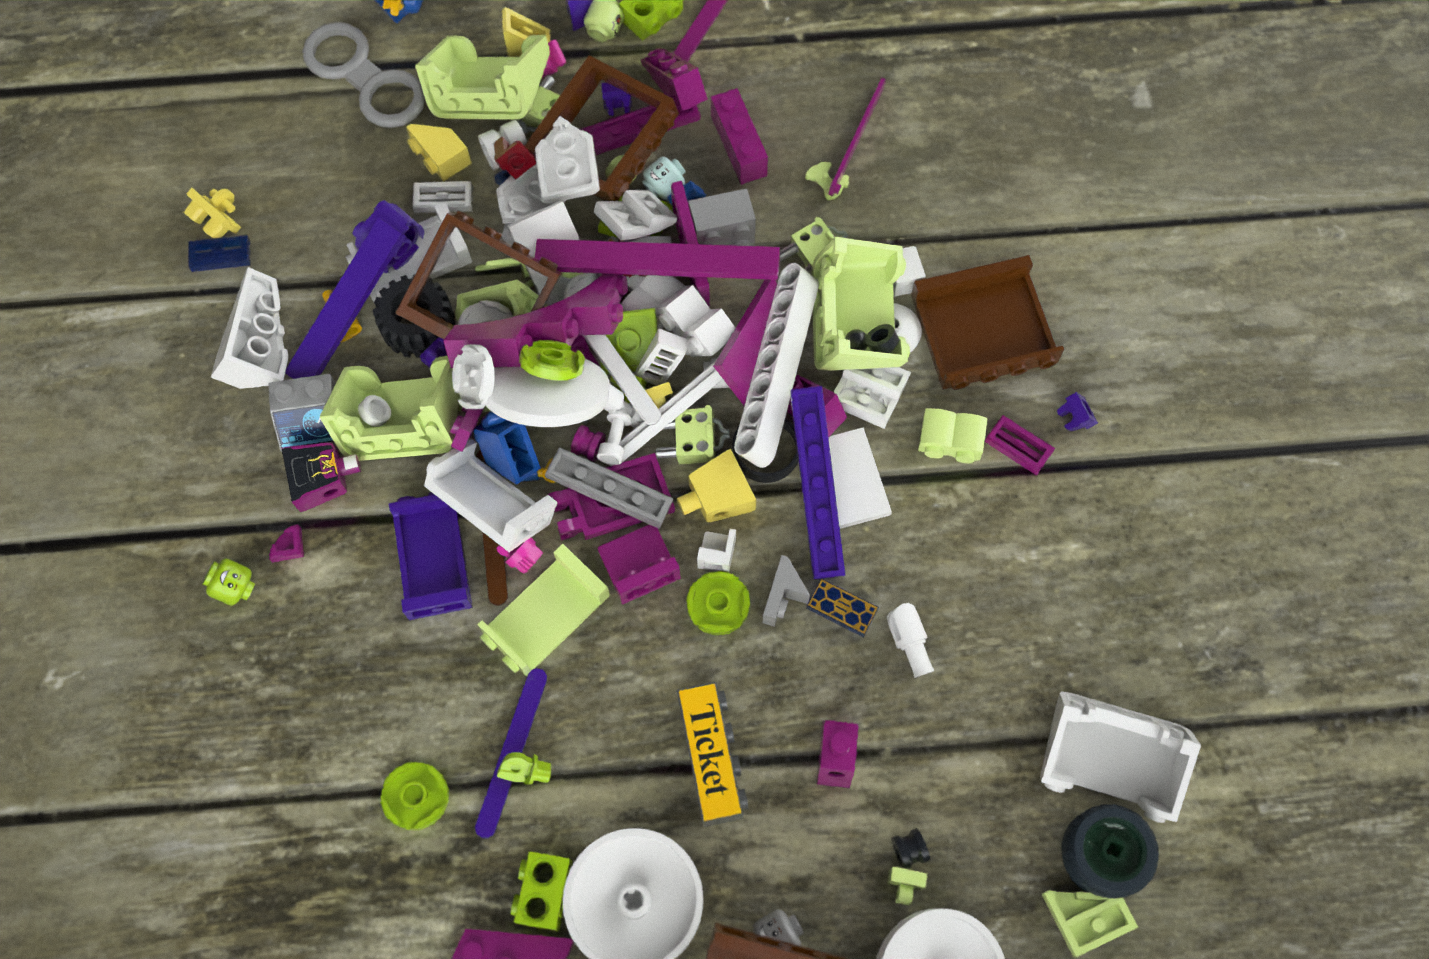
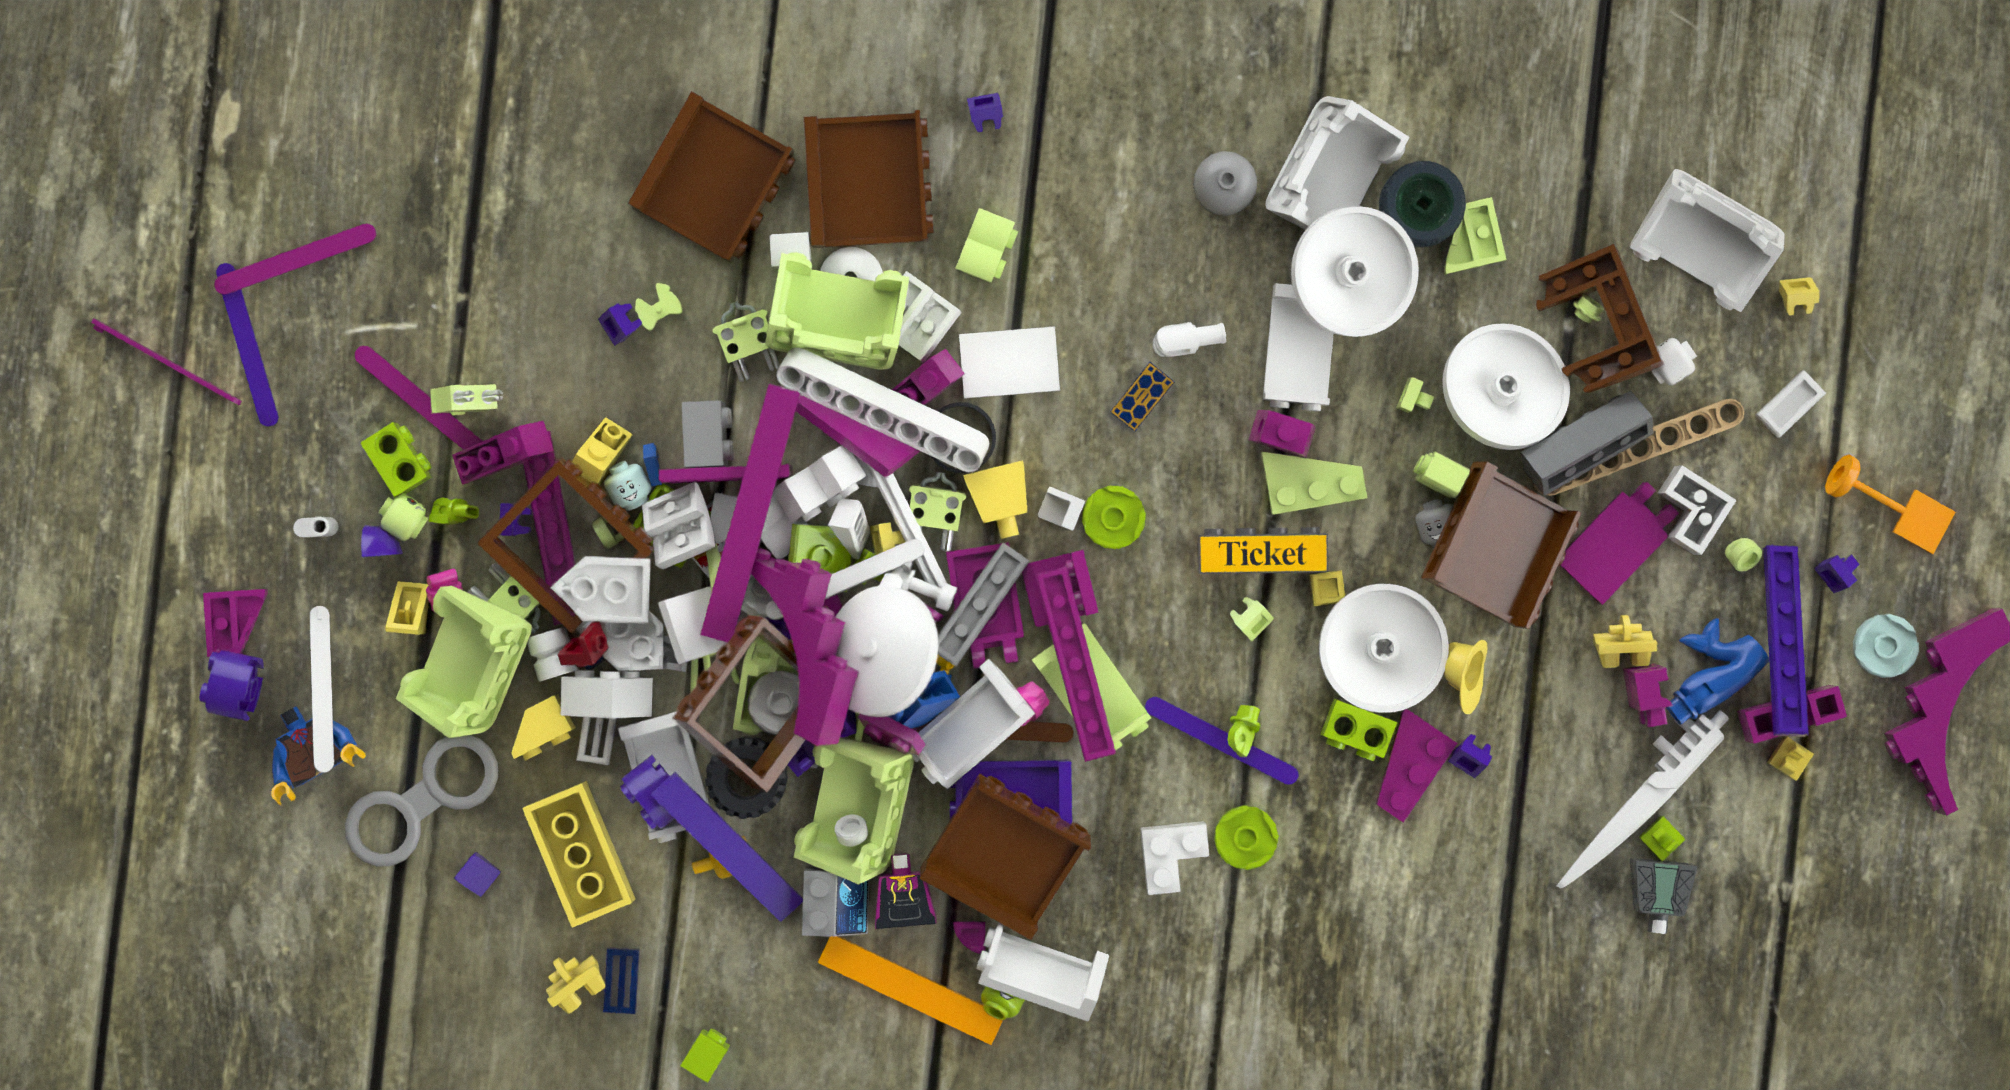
camera: 80 degrees left, 20 degrees up
white wedge [211,267,288,389] -> none
white tile [452,344,494,409] -> none
lime tile [519,340,585,380] -> none
magenta brick [711,88,768,185] -> none
light grey slope [762,555,810,627] -> none
dark purple tile [790,386,846,579] -> none
magenta piece [828,78,886,196] -> none
black plate [845,324,899,353] -> none
black wheel [891,828,930,869] -> none
magenta tile [984,415,1055,475] -> none
none -> lime piece [428,497,479,525]
none -> yellowish green piece [430,384,503,415]
none -> dark purple slope [454,852,501,897]
none -> light yellow brick [522,781,636,928]
none -> white brick [561,670,653,718]
none -> light yellow slope [572,417,632,485]
none -> dark purple tile [598,303,642,346]
none -> reddish brown panel [628,91,796,263]
none -> lime brick [680,1028,730,1083]
none -> light orange tile [818,936,1003,1045]
none -> reddish brown panel [920,773,1091,940]
none -> white panel [976,922,1109,1021]
none -> magenta tile [1035,566,1116,762]
none -> white brick [1140,821,1209,895]
none -> light grey cylinder [1193,151,1258,216]
none -> yellowish green tile [1230,597,1274,641]
none -> yellowish green wing [1261,452,1367,515]
none -> white panel [1263,283,1334,411]
none -> white dish [1291,206,1418,336]
none -> light yellow tile [1309,570,1345,606]
none -> yellowish green brick [1413,451,1470,498]

